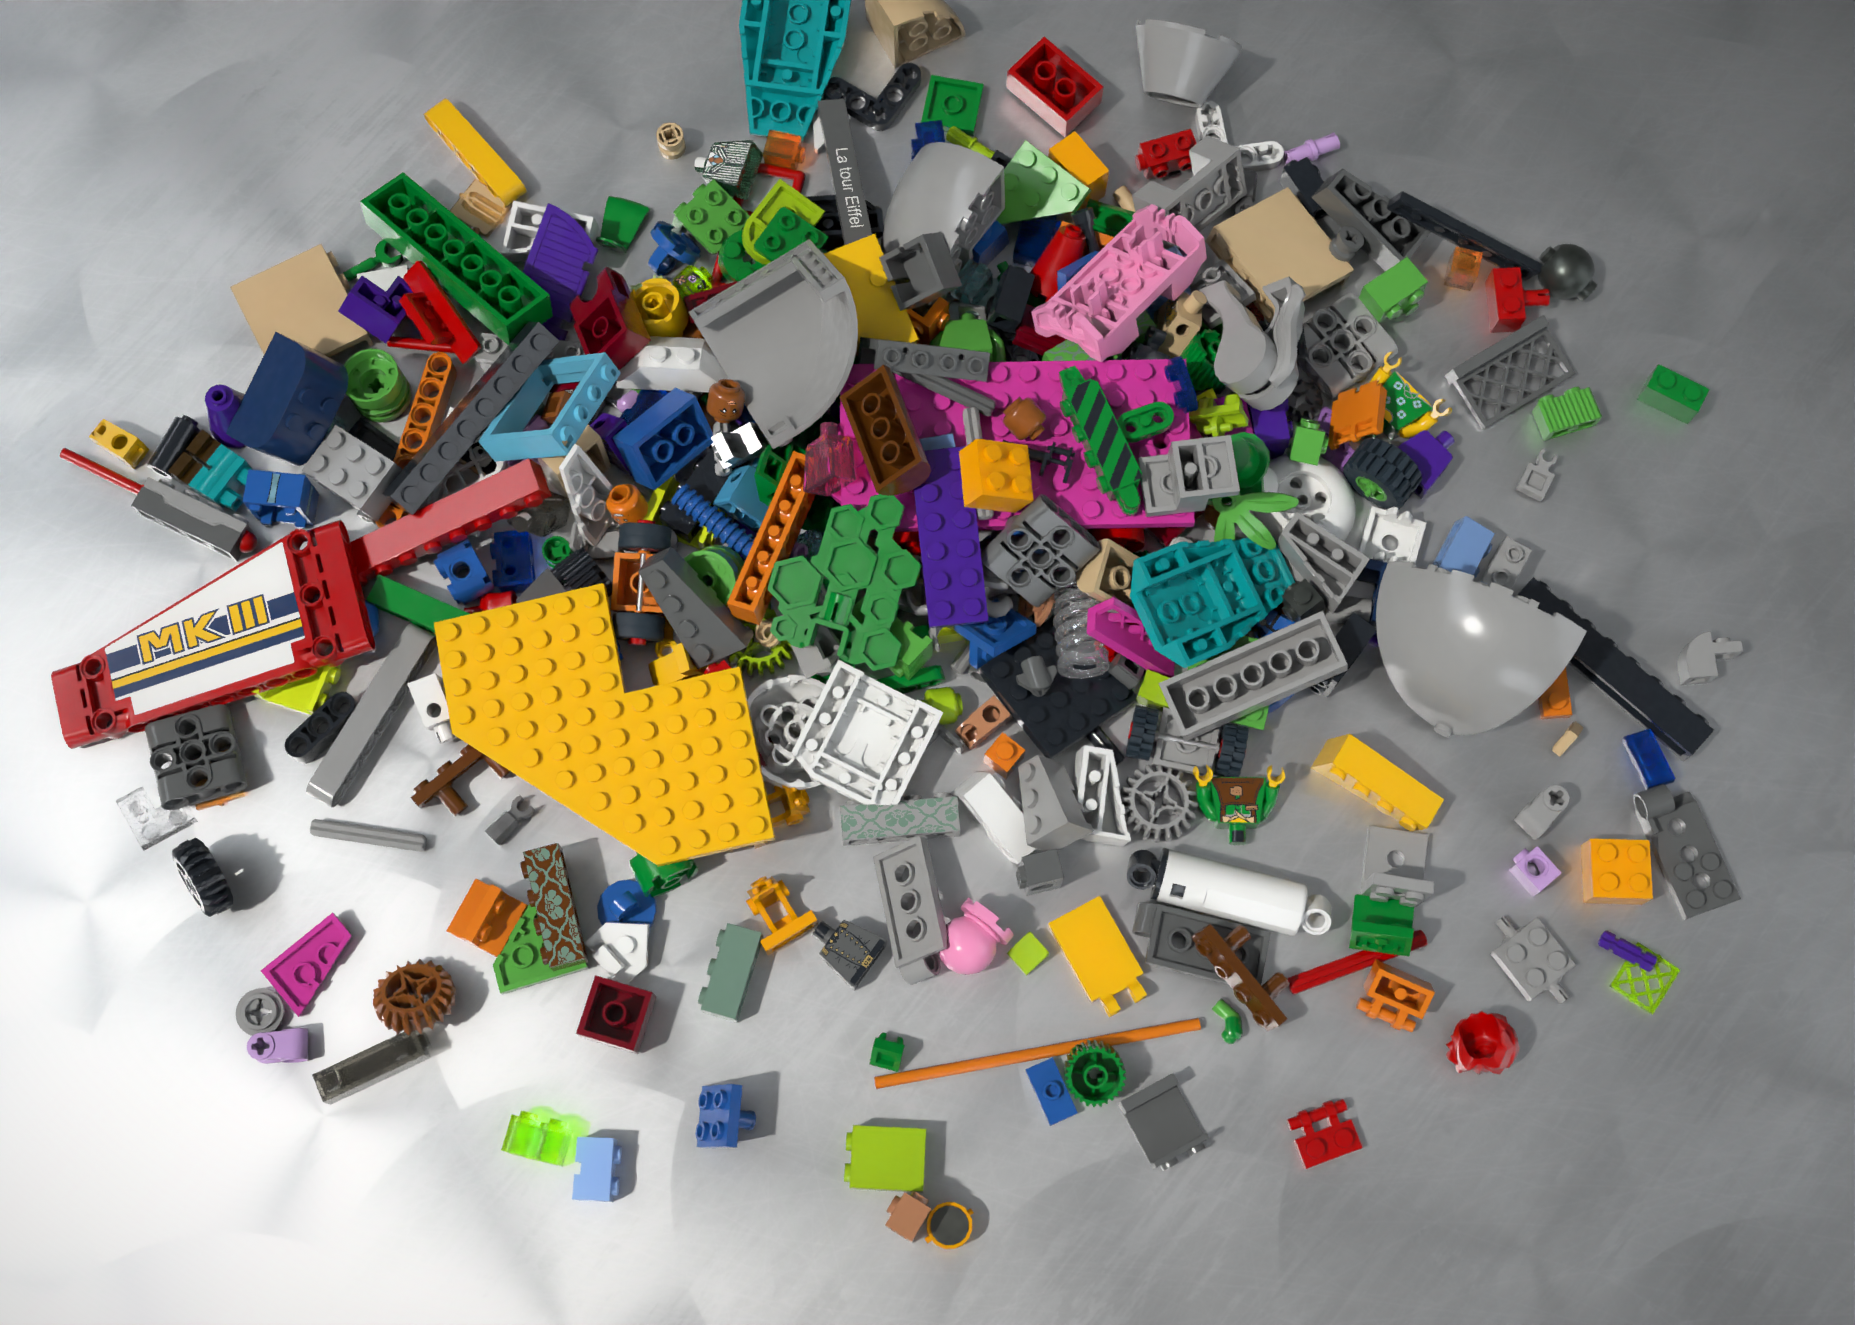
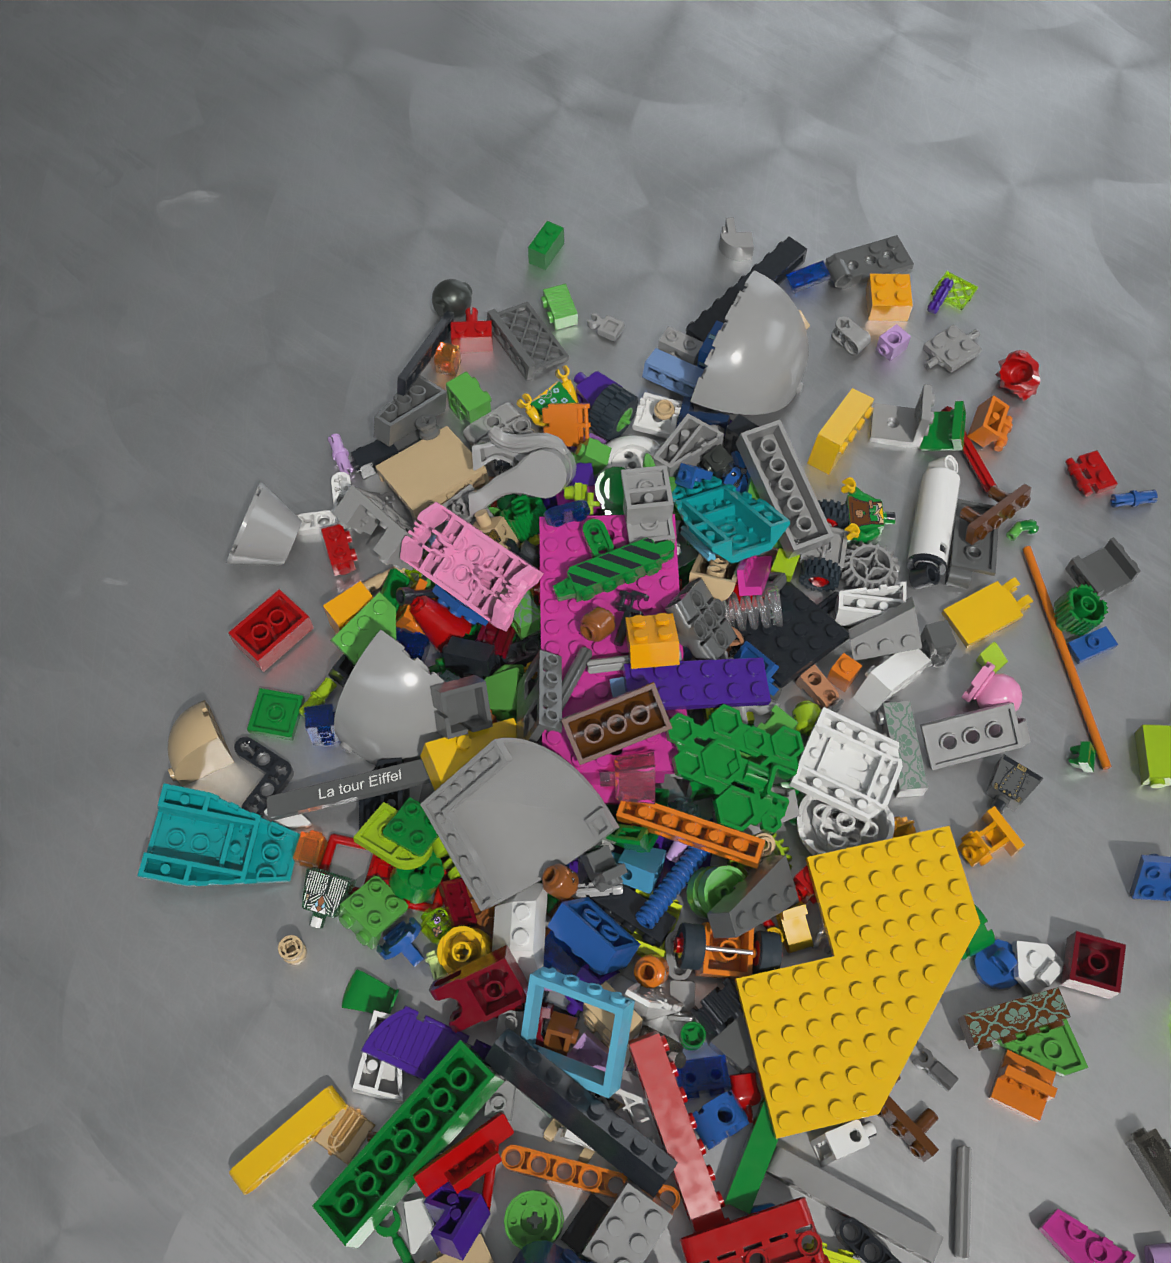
camera: 90 degrees left, 10 degrees down
dark orange gear [373,959,456,1036] -> none
sand green brick [698,923,764,1023] -> none
dark grey piece [1016,656,1057,697] -> none
none -> tan plate [654,400,675,420]
none -> blue bracket [675,463,713,489]
none -> blue pin [1110,489,1158,508]

